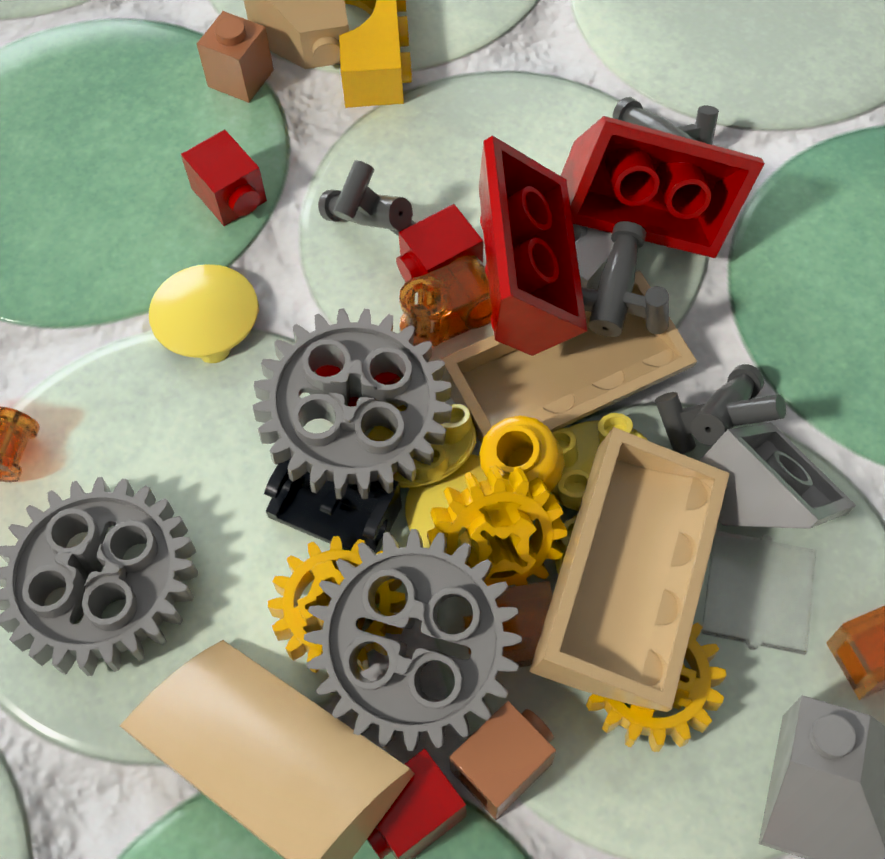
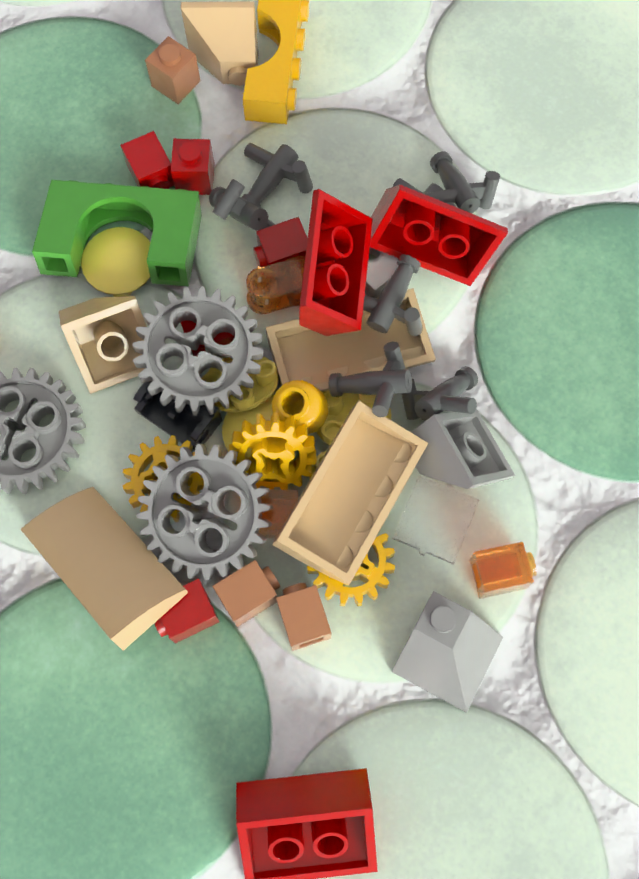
camera: 10 degrees right, 10 degrees up
none -> bright green arch [32,180,202,287]
none -> tan slope [58,296,147,394]
none -> red brick [171,138,215,195]
none -> dark grey piece [241,143,313,207]
none -> nougat brick [276,583,332,651]
none -> dark grey piece [329,342,412,417]

